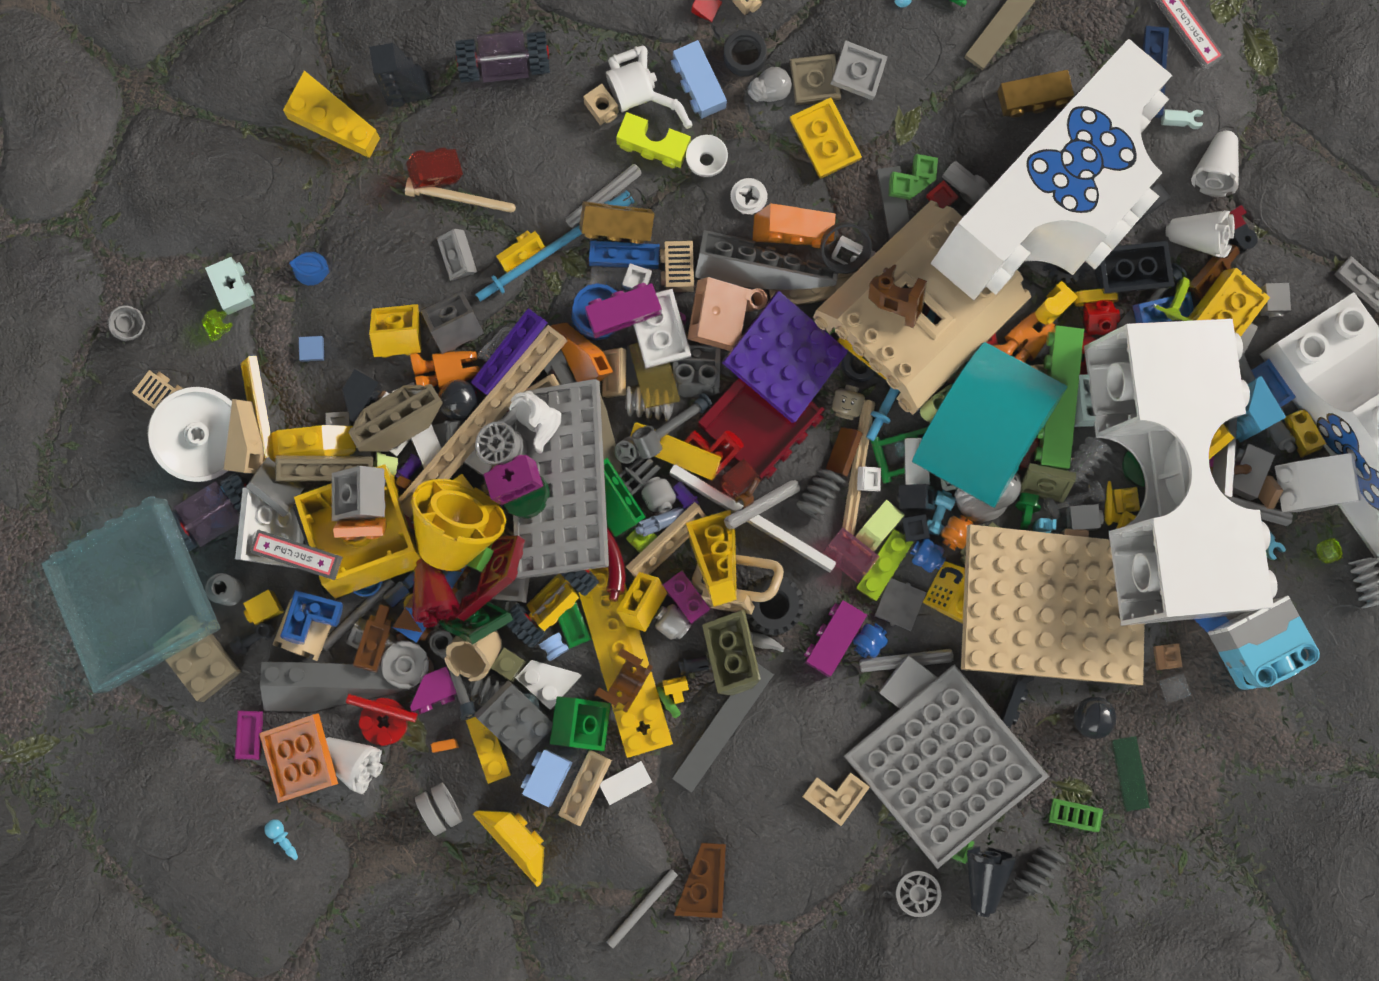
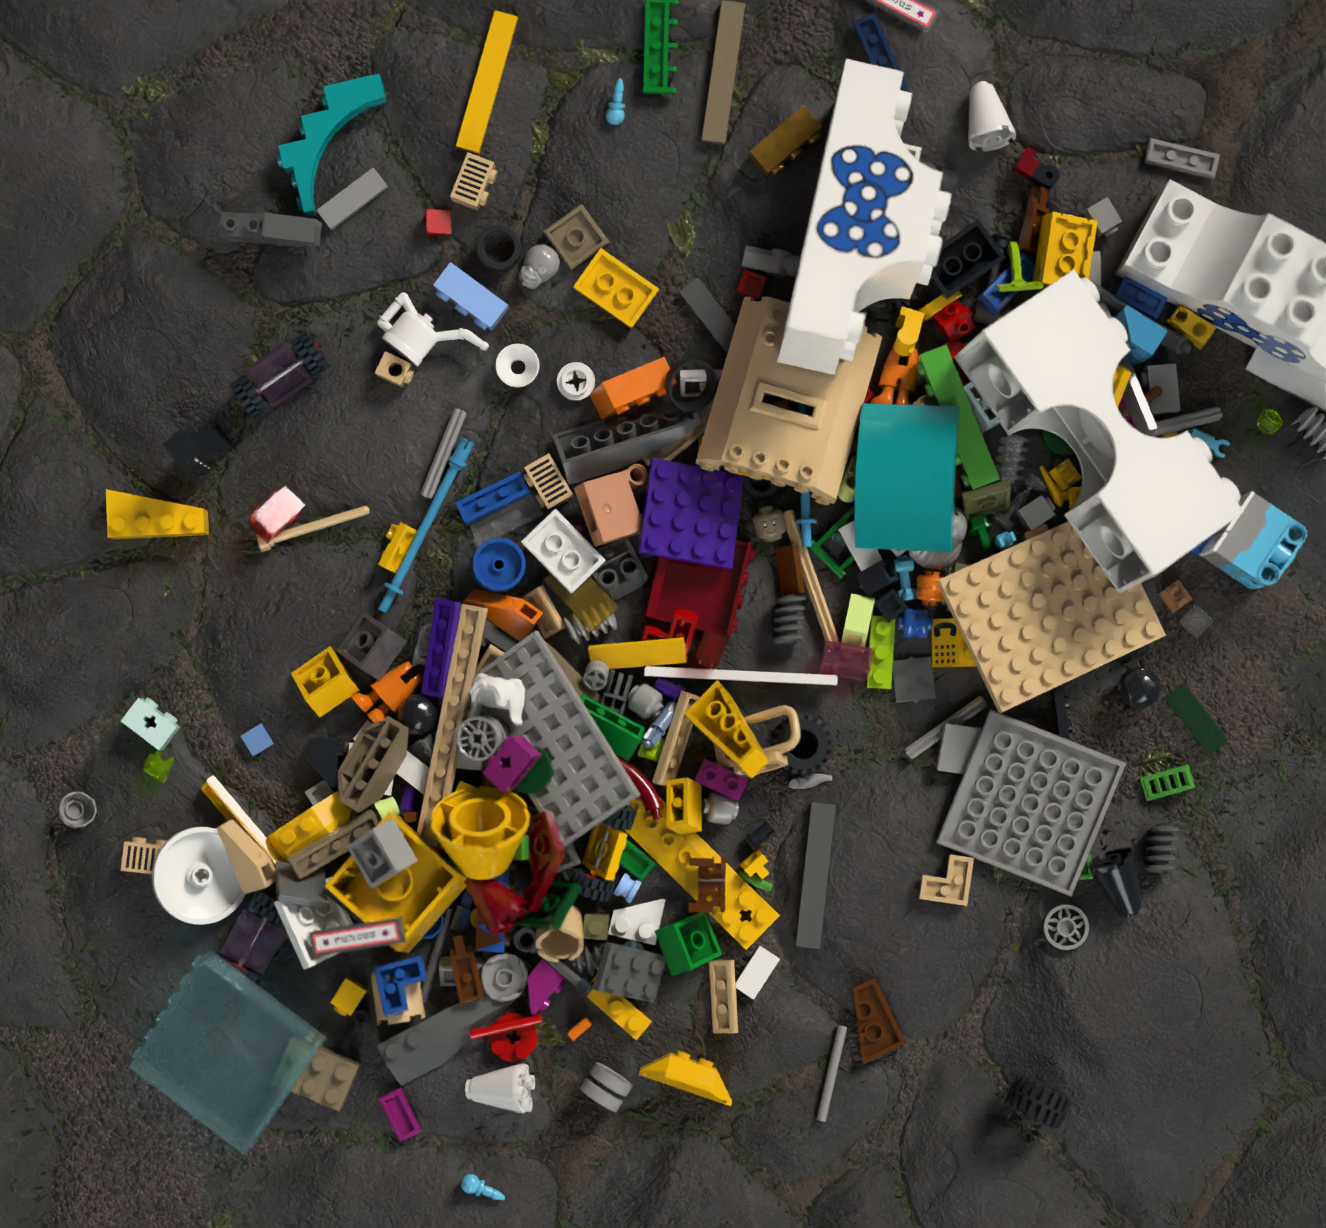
camera: 30 degrees left, 5 degrees up
dark grey piece [205,573,246,606] -> none
orange plate [259,714,338,803] -> none
blue hat [289,252,329,286] -> none
orange plate [333,519,387,540] -> none
light grey slope [437,229,477,281] -> none
light blue brick [521,750,573,807] -> none
pearl gold brick [579,201,654,244] -> none
magenta brick [585,283,662,338] -> none
neon yellow arch [616,112,691,168] -> none
white plate [622,264,652,290] -> none
dark grey piece [631,393,713,459] -> none
olive slope [702,610,761,695] -> none
light grey axle [724,480,800,529] -> none
reddish brown hand [735,478,760,509] -> none
magenta brick [804,600,867,677] -> none
light grey tile [830,40,887,100] -> none
blue piece [853,623,888,659] -> none
white tile [857,467,881,491] -> none
reddish brown tile [868,264,927,328] -> none
bright green tile [888,154,938,200] -> none
light aqua bar [1161,109,1203,129] -> none
white cone [1166,211,1235,258] -> none
medium nougat tile [1258,476,1283,509] -> none
white slope [1275,453,1361,512] -> none

